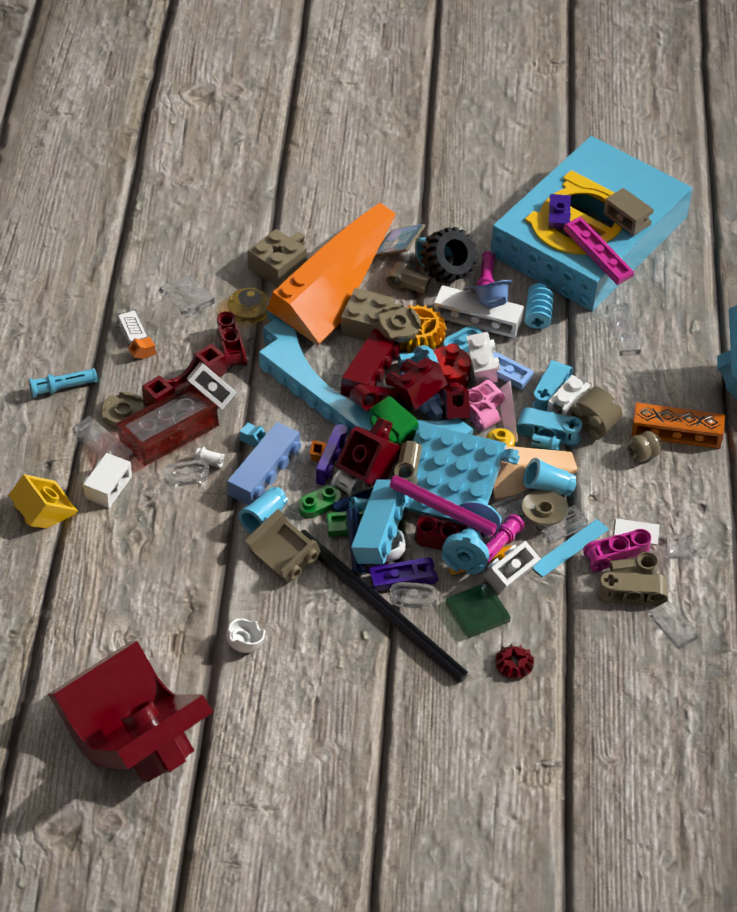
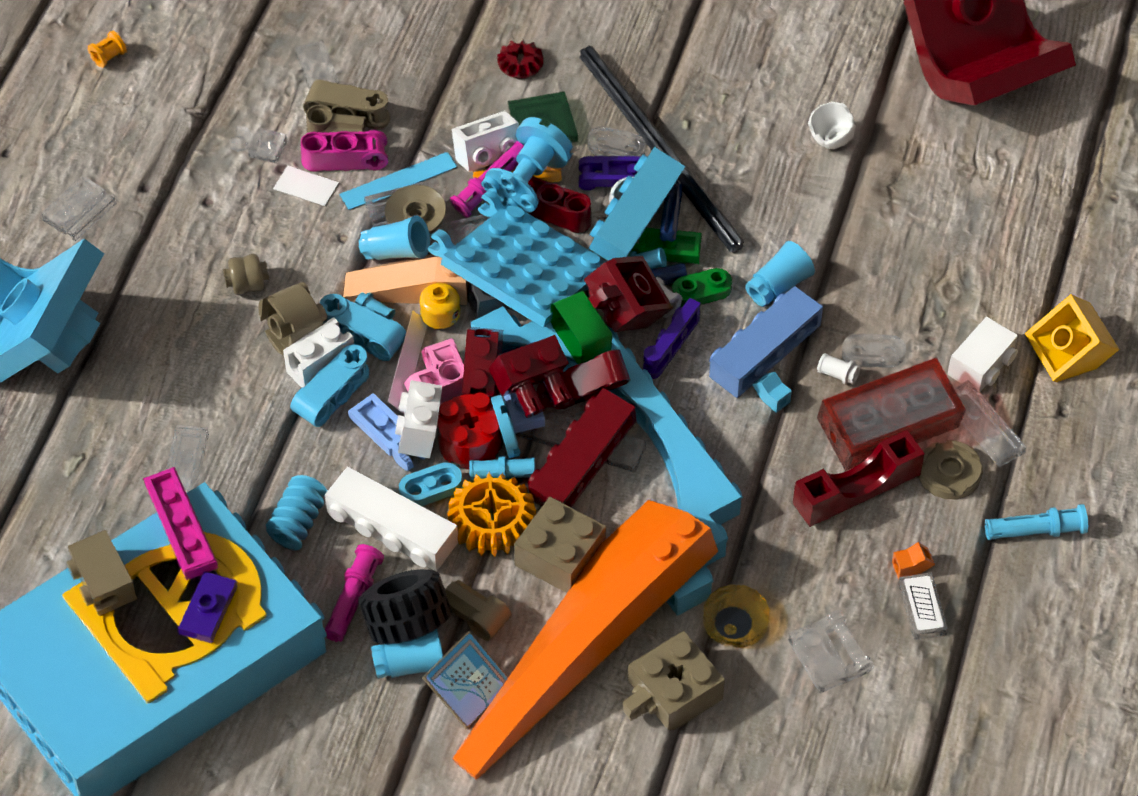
camera: 165 degrees left, 5 degrees up
white brick [187,362,237,410] -> none
dark red piece [217,311,247,369] -> none
dark tan panel [244,509,321,584] -> none
orange piece [309,440,327,462] -> none
dark tan tile [377,304,421,342] -> none
dark pink axle [389,475,497,537] -> none
dark tan piece [394,441,422,485] -> none
medium blue piece [463,280,512,308] -> none
orange brick [631,402,725,449] -> none

